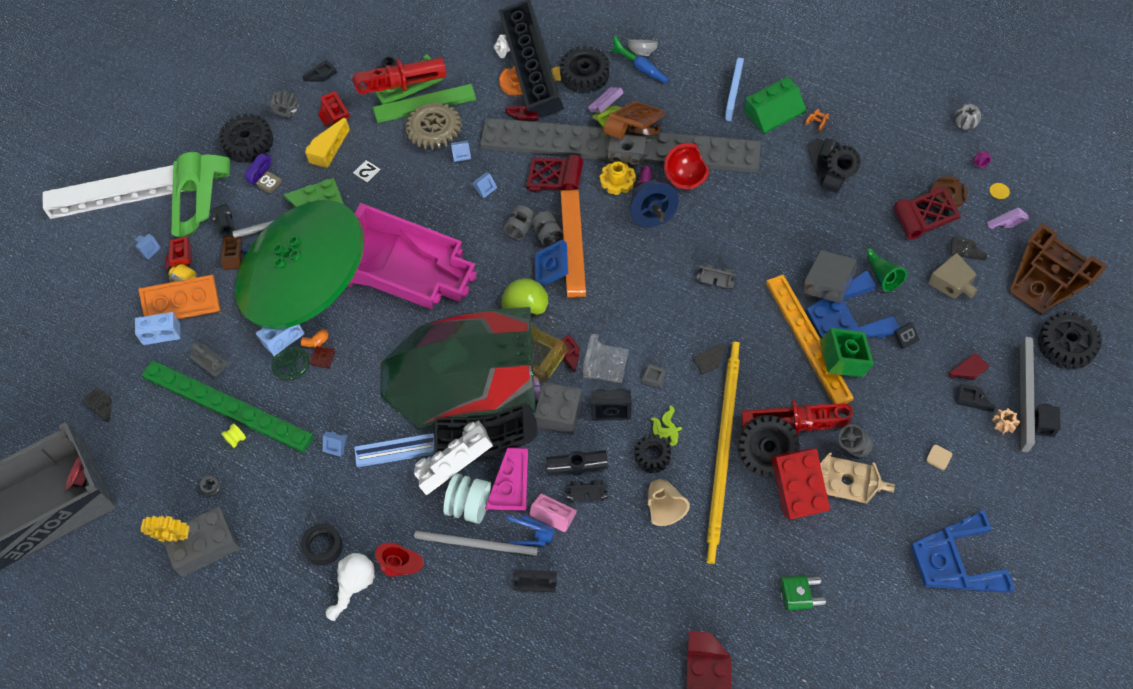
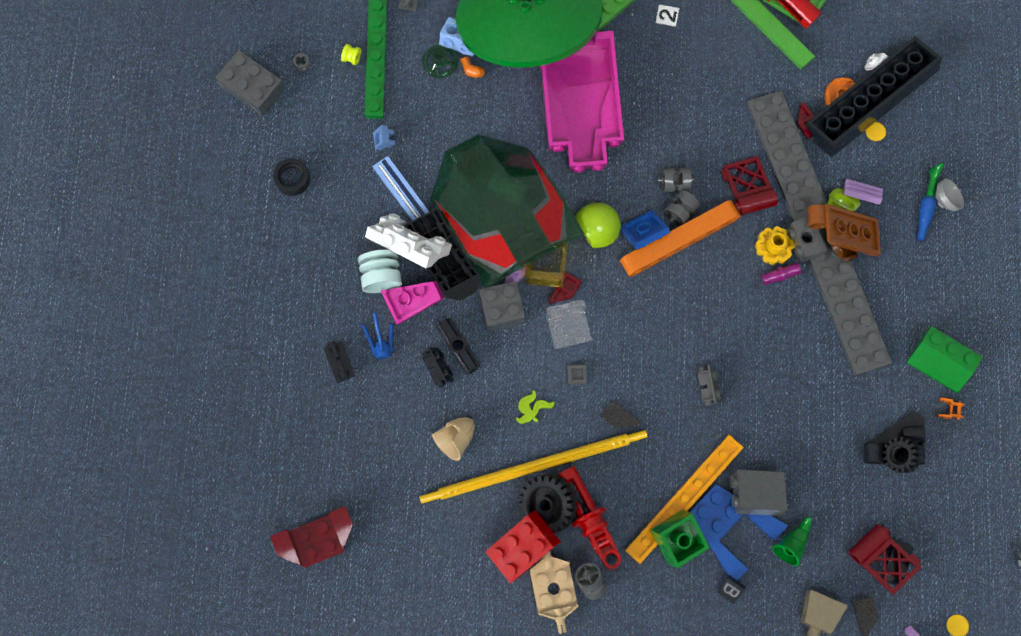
camera: 60 degrees right, 15 degrees up
yellow gear [141,516,190,542] -> none
clear red tile [310,346,335,369] -> none
white hair [326,553,375,621] -> none
red piece [375,542,424,577] -> none
dark tan gear [405,102,462,150] -> none
light grey piece [414,531,538,556] -> none
medium blue tile [451,140,471,162] -> none
medium blue tile [472,172,497,198] -> none
bright pink slope [530,494,577,532] -> none
black wheel [560,46,610,93] -> none
black slope [591,388,632,421] -> none
dark blue piece [630,179,679,228] -> none
black tyre [635,434,671,473] -> none
red cylinder [664,143,709,189] -> none
light blue tile [725,58,744,121] -> none
green piece [779,575,826,611] -> none
reddish brown tile [931,176,968,208] -> none
magenta plate [974,151,991,168] -> none

